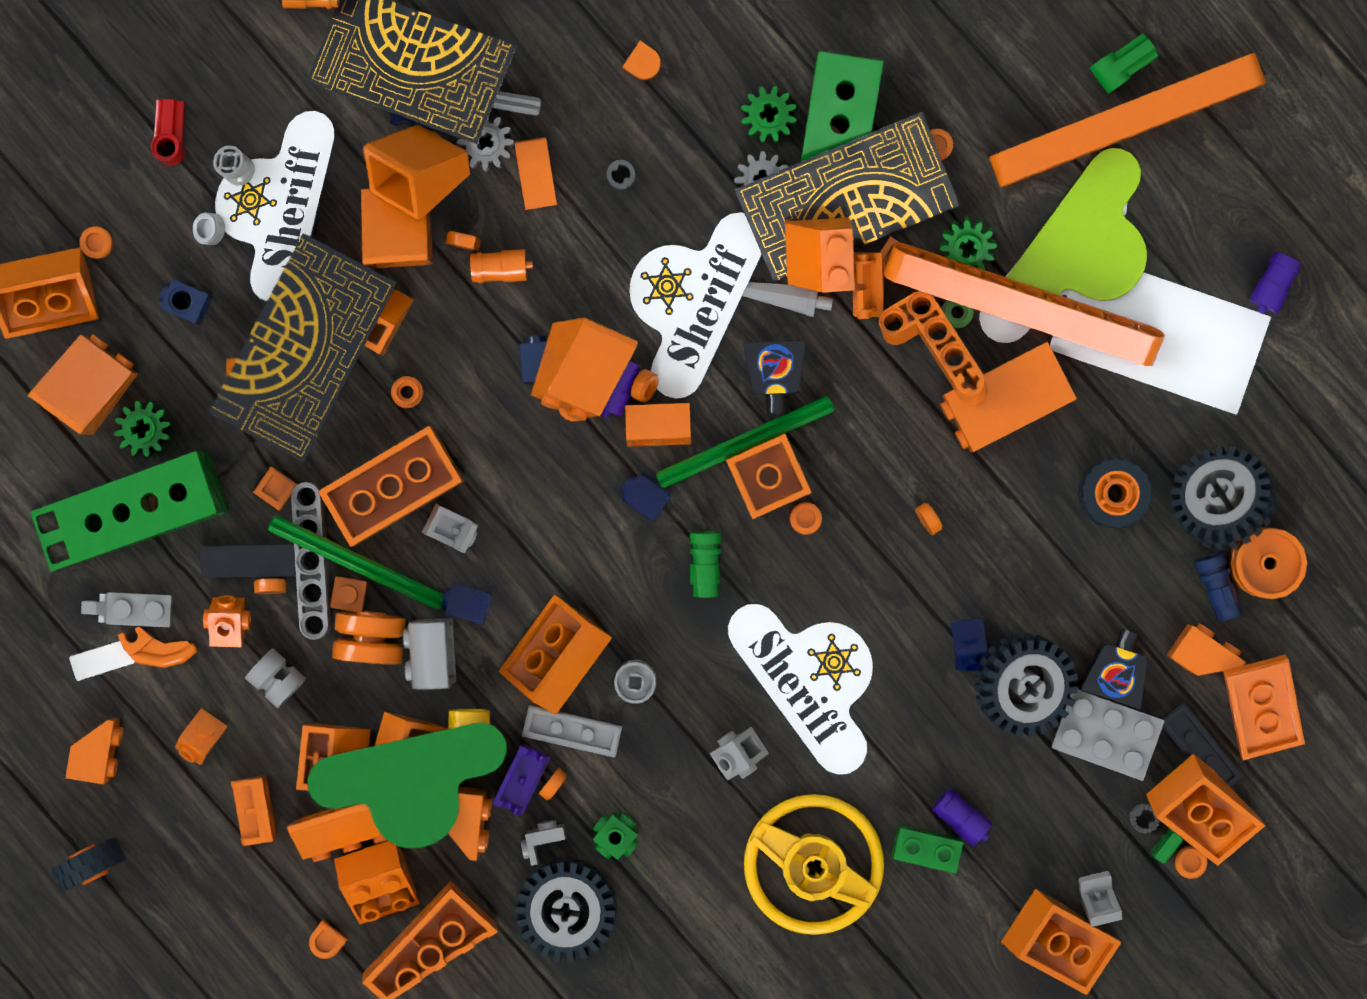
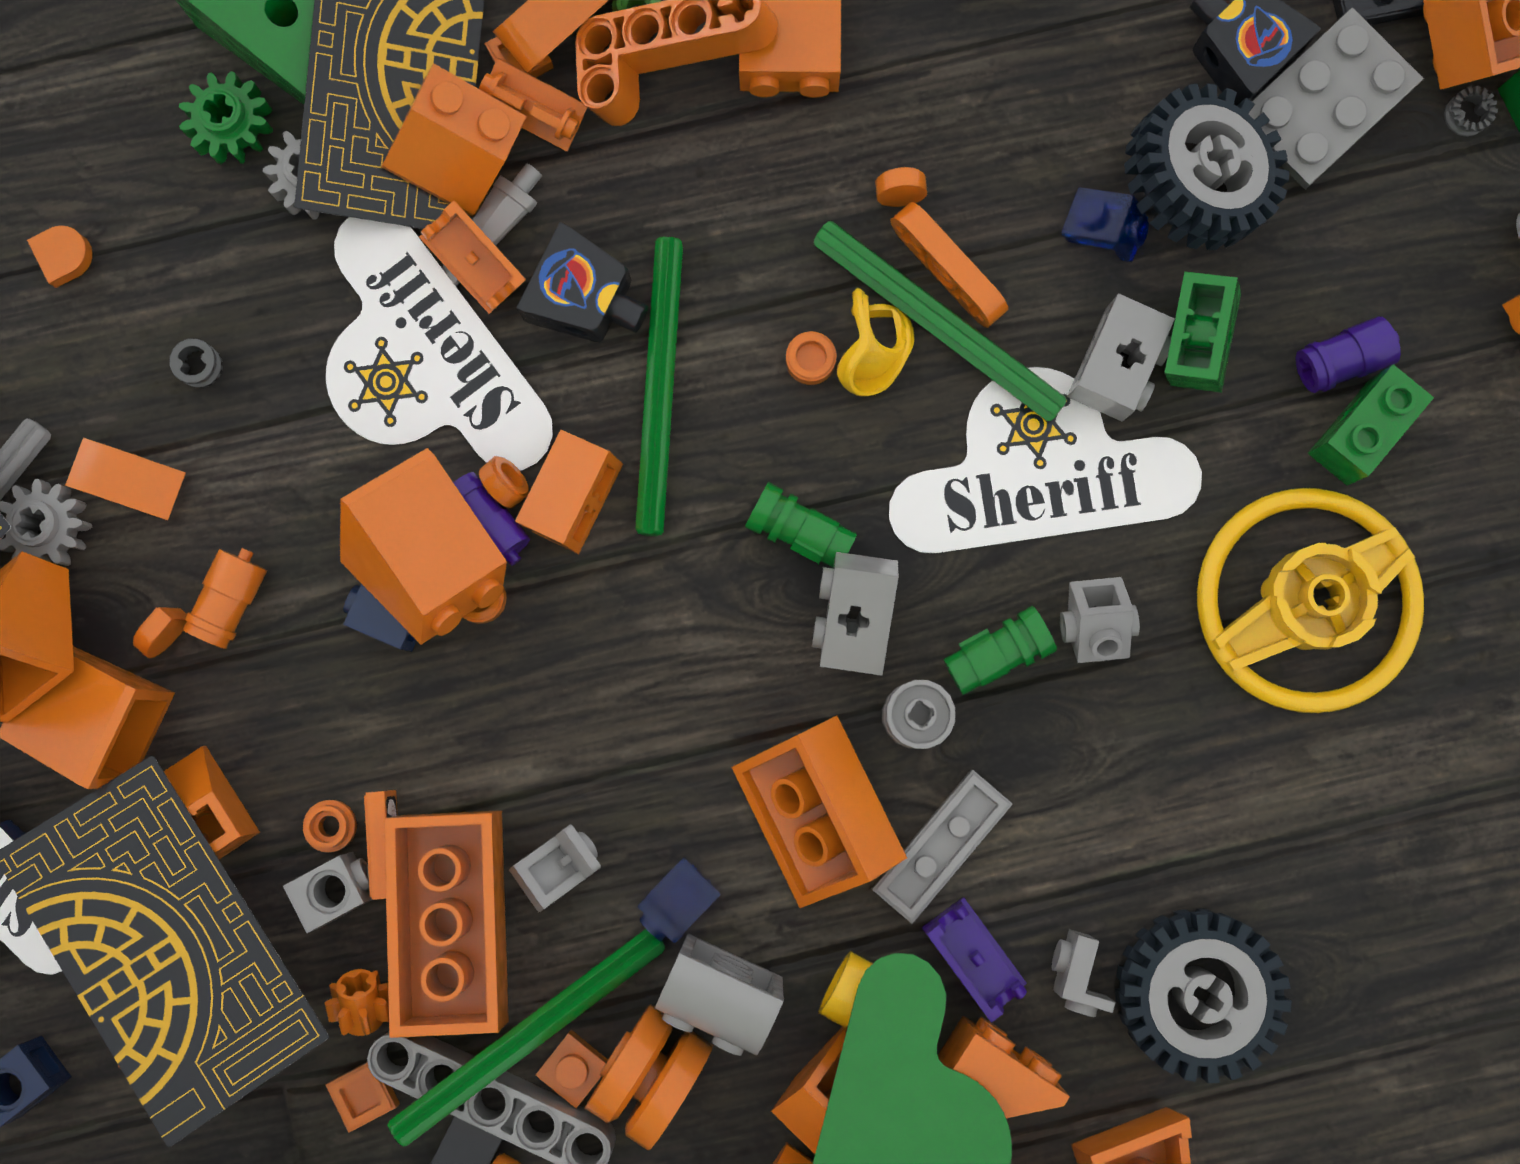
camera: 65 degrees left, 5 degrees down
orange tile [538,767,567,800] -> none
green brick [593,811,639,860] -> none
clear blue bracket [620,473,671,522] -> none
orange brick [726,434,812,519] -> none
none -> light grey brick [283,852,372,933]
none -> orange gear [324,969,389,1036]
none -> orange tile [364,790,398,900]
none -> orange hinge [419,200,526,314]
none -> light grey brick [812,552,899,675]
none -> green axle [814,221,1067,421]
none -> yellow piece [837,288,914,396]
none -> orange beam [890,202,1008,328]
none -> green axle [943,606,1057,695]
none -> light grey brick [1067,293,1175,422]
none -> green brick [1165,272,1241,393]

